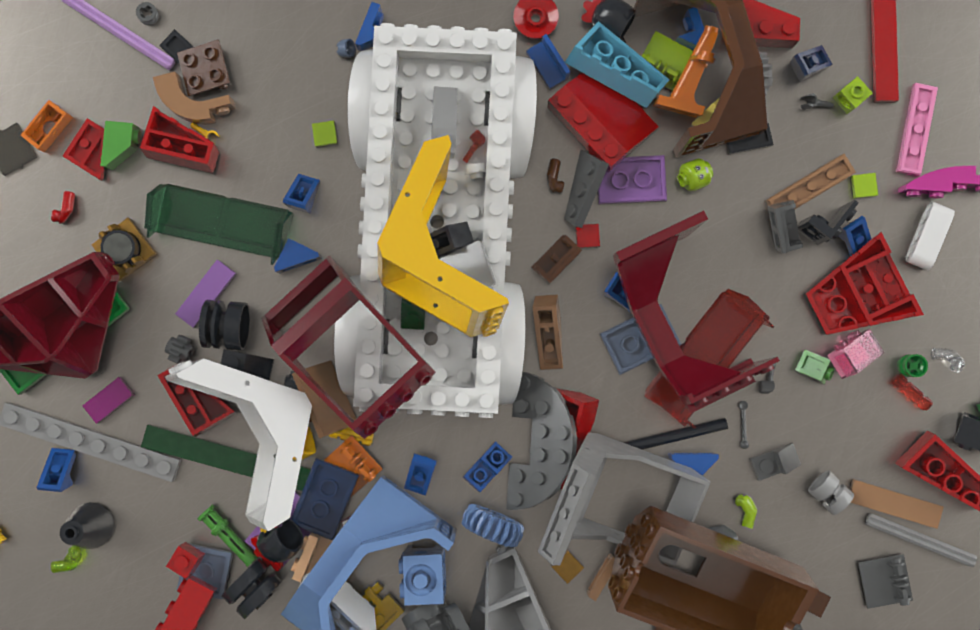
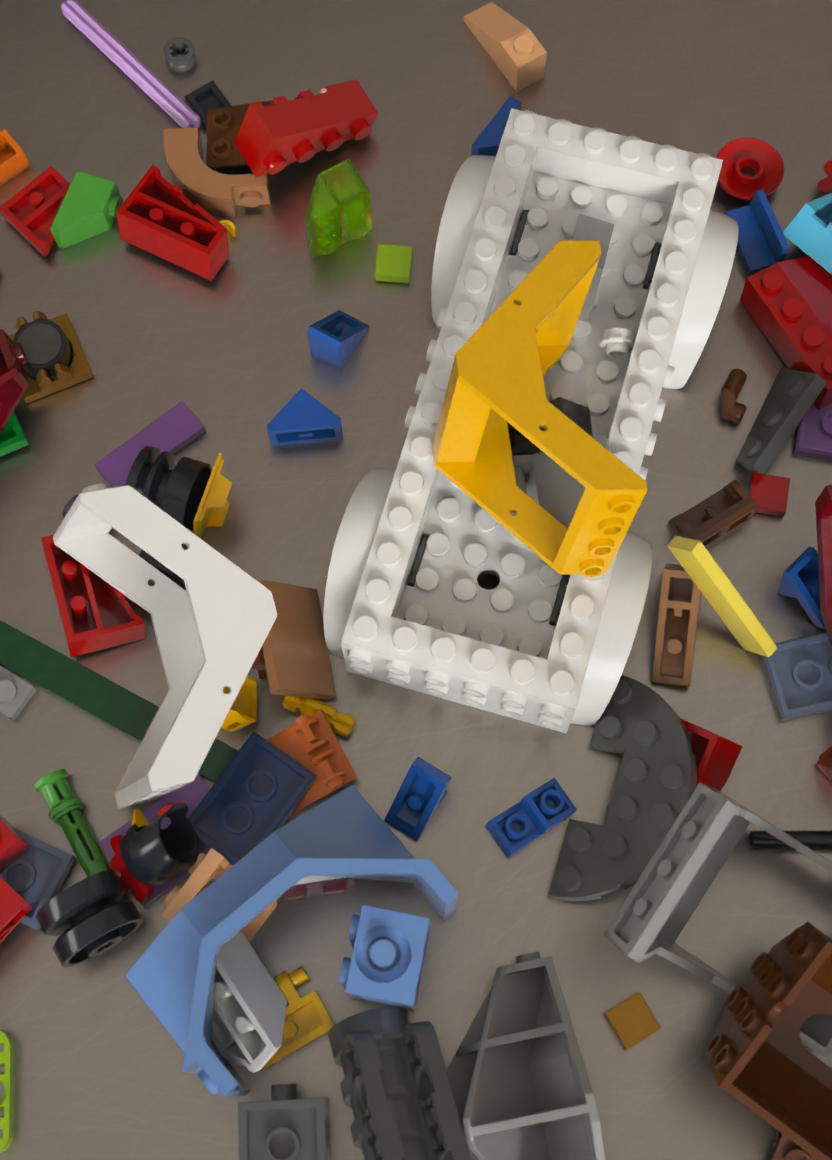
camera: 15 degrees right, 15 degrees down
clear green piece [144,184,293,265] -> none
dark red window [261,255,436,439] -> none
sand blue hinge [336,39,356,58] -> none
dark green bracket [400,298,426,330] -> none
medium blue gear [462,504,524,547] -> none
clear red hand [463,130,486,163] -> none
medium nougat tile [586,553,615,601] -> none
none -> yellow piece [193,453,232,539]
none -> red wedge [234,80,378,177]
none -> clear neon green slope [304,159,373,259]
none -> light yellow tile [667,536,777,657]

